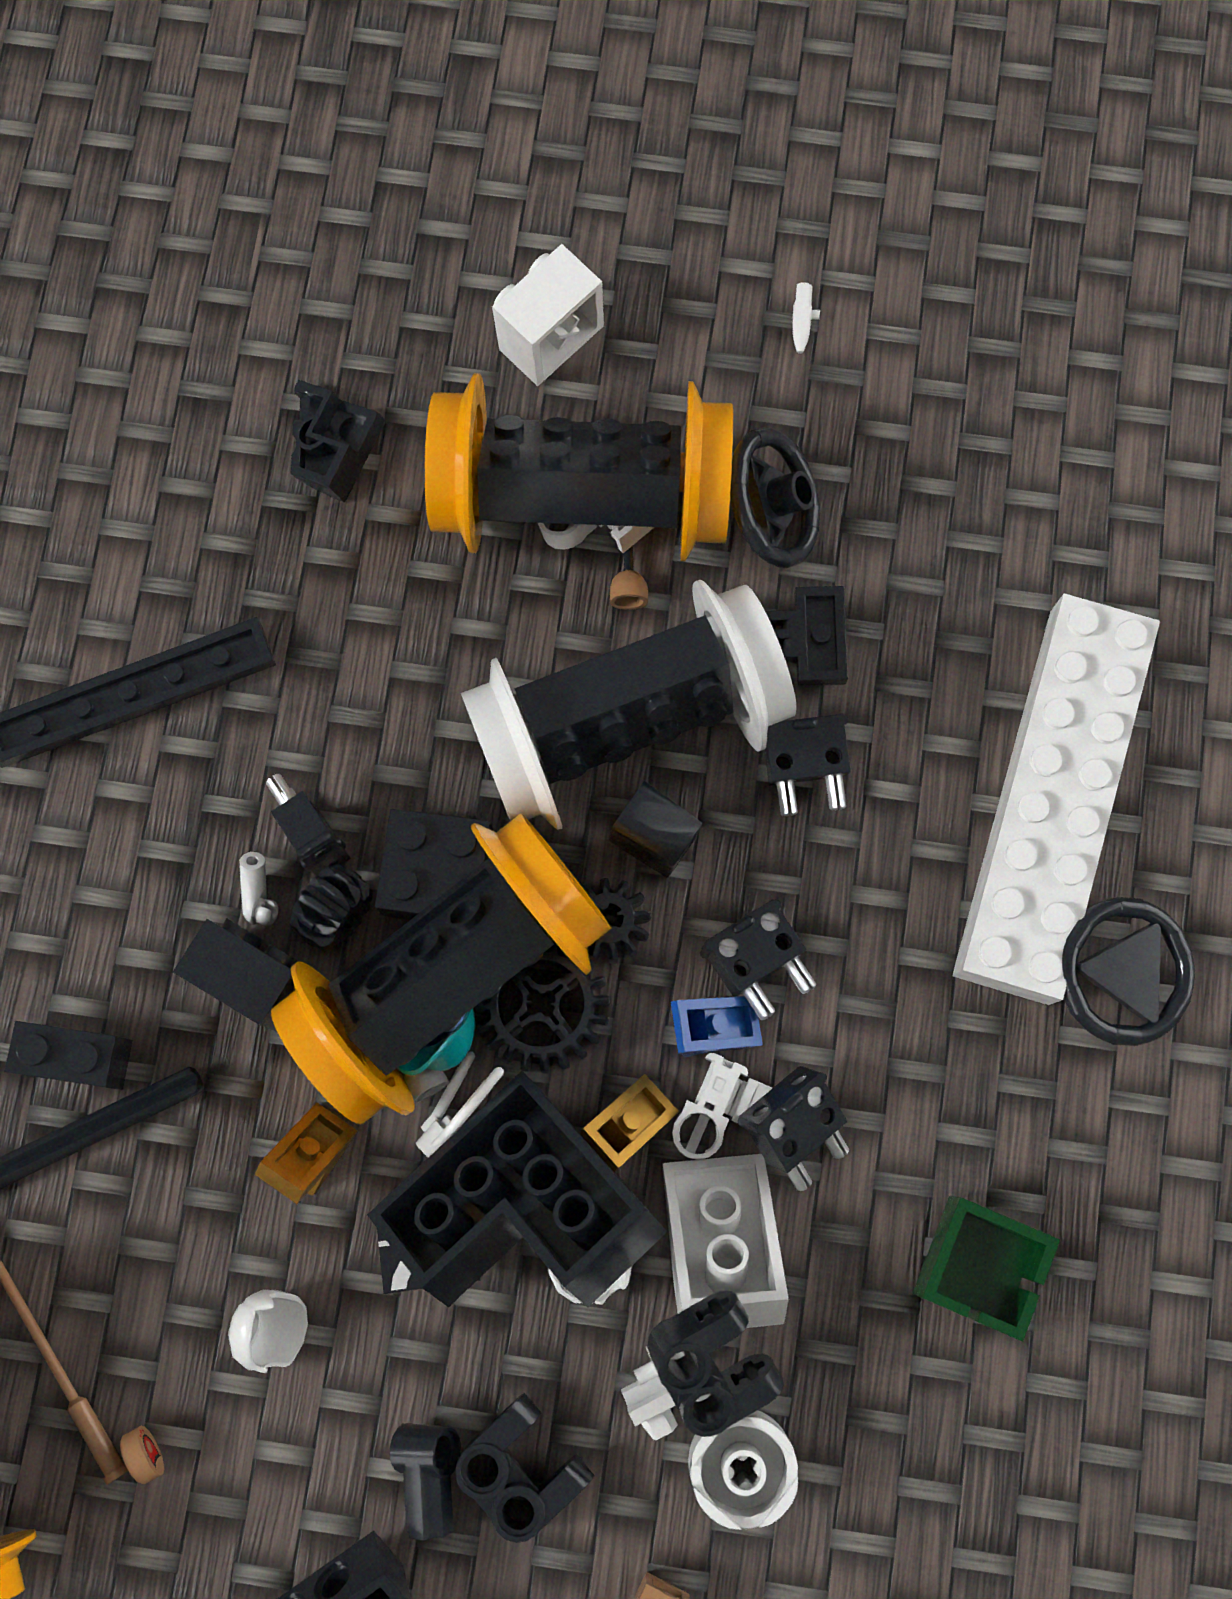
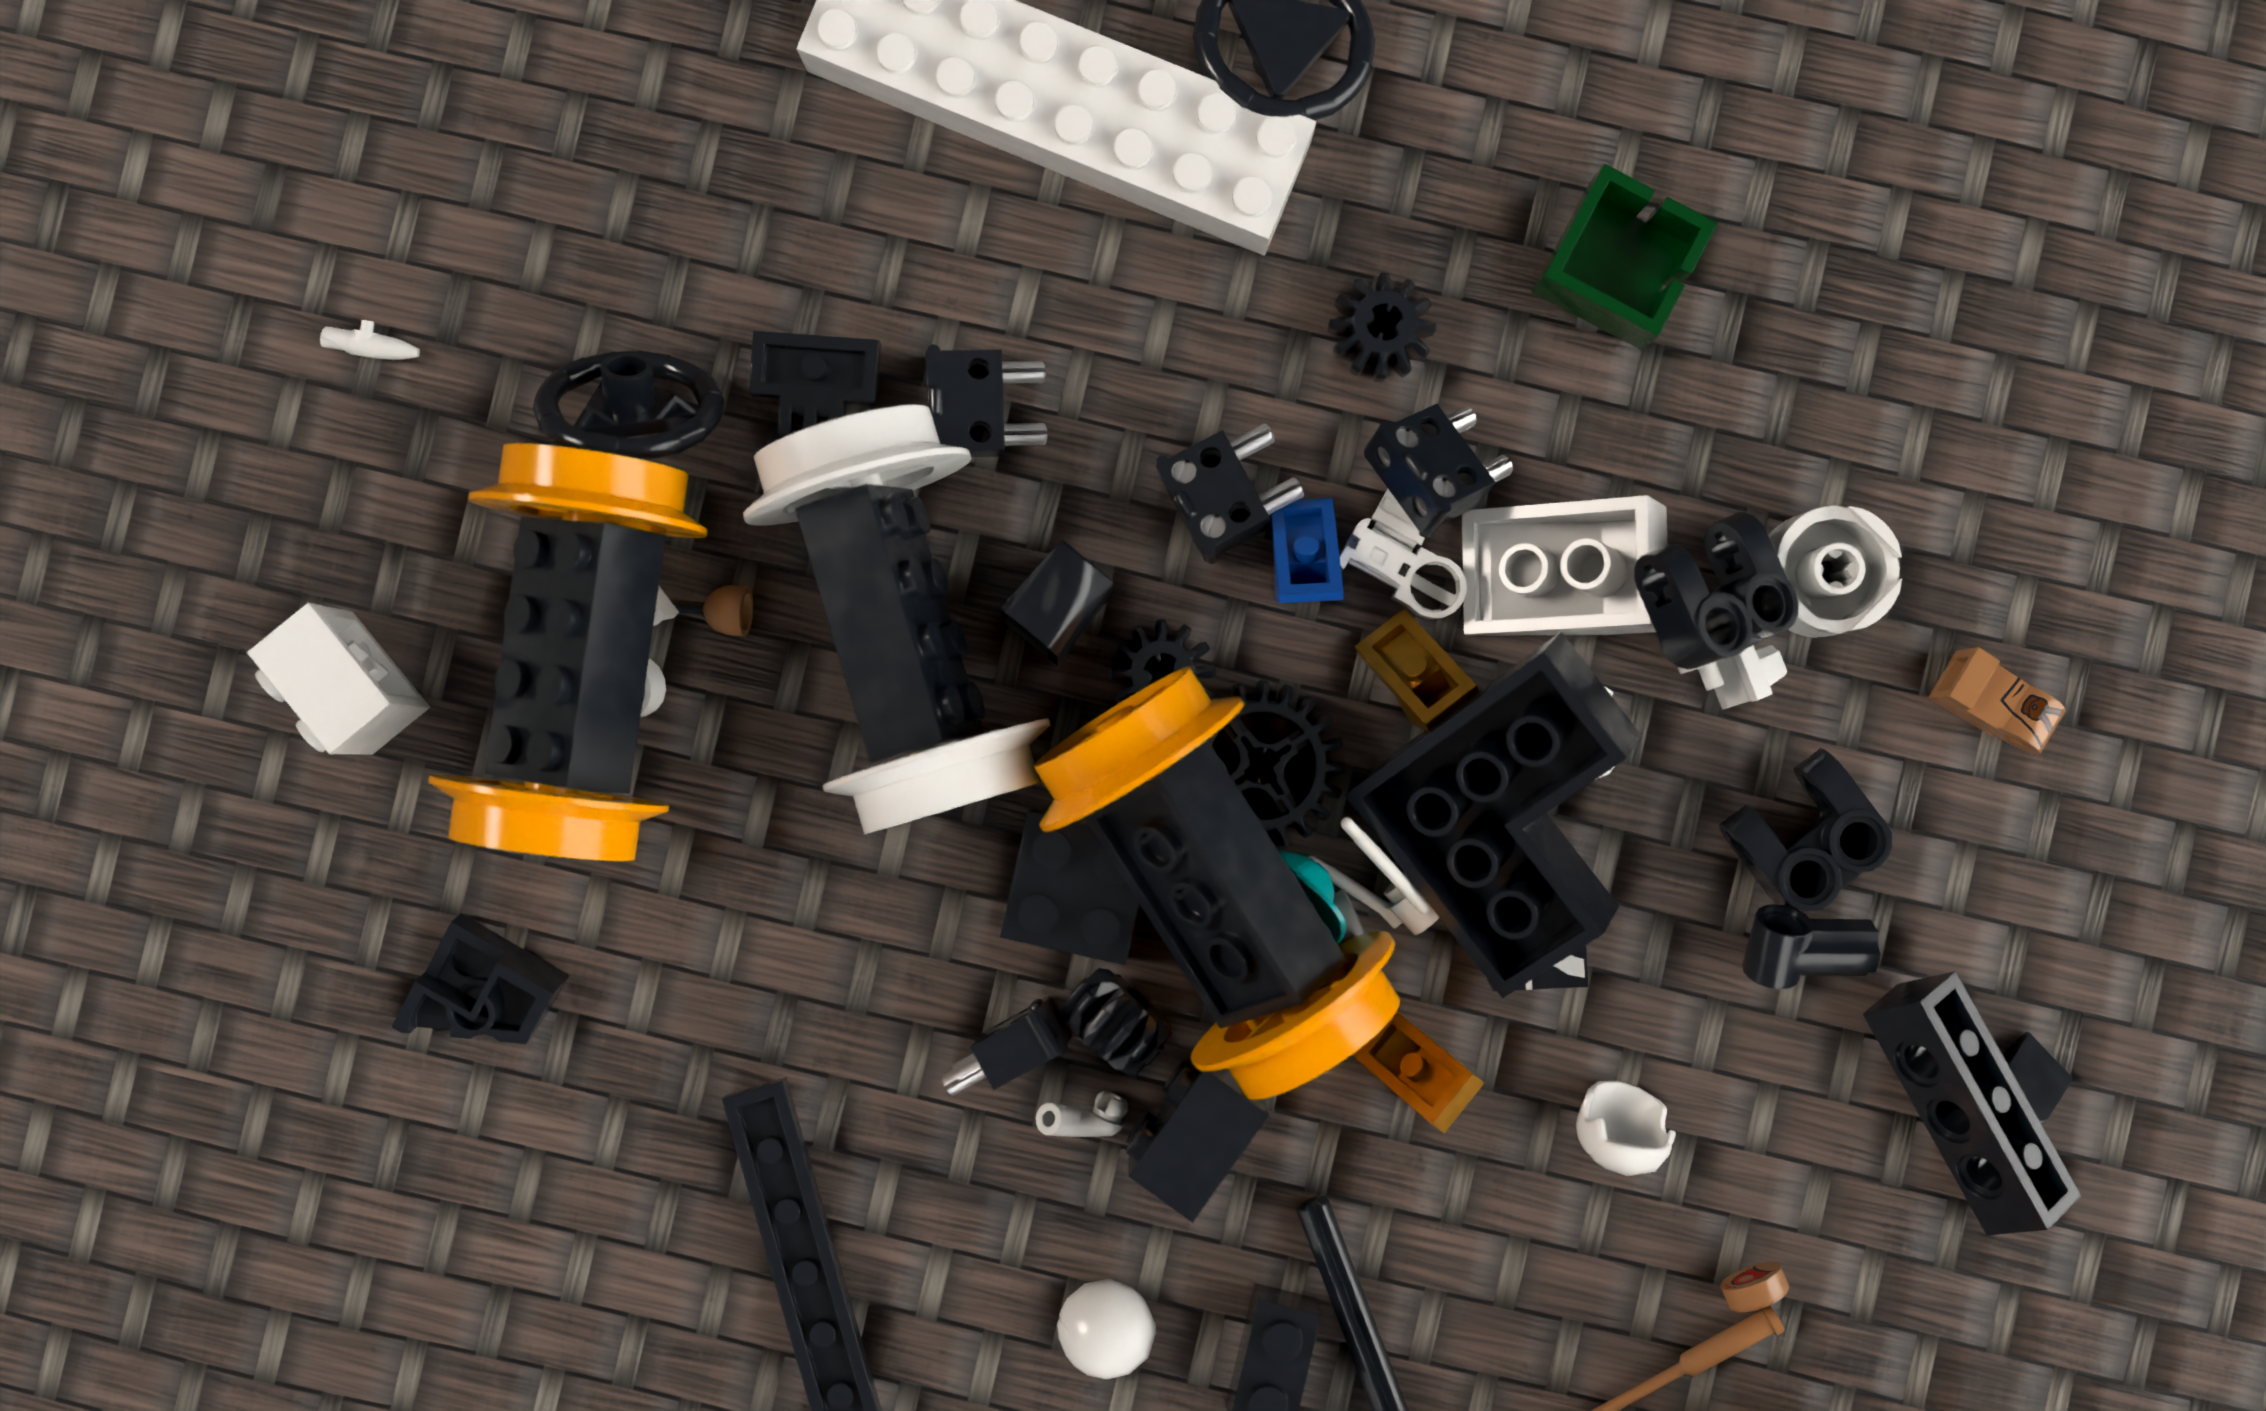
camera: 85 degrees left, 10 degrees up
none -> white hair [1057,1279,1156,1380]
none -> black gear [1328,273,1436,382]

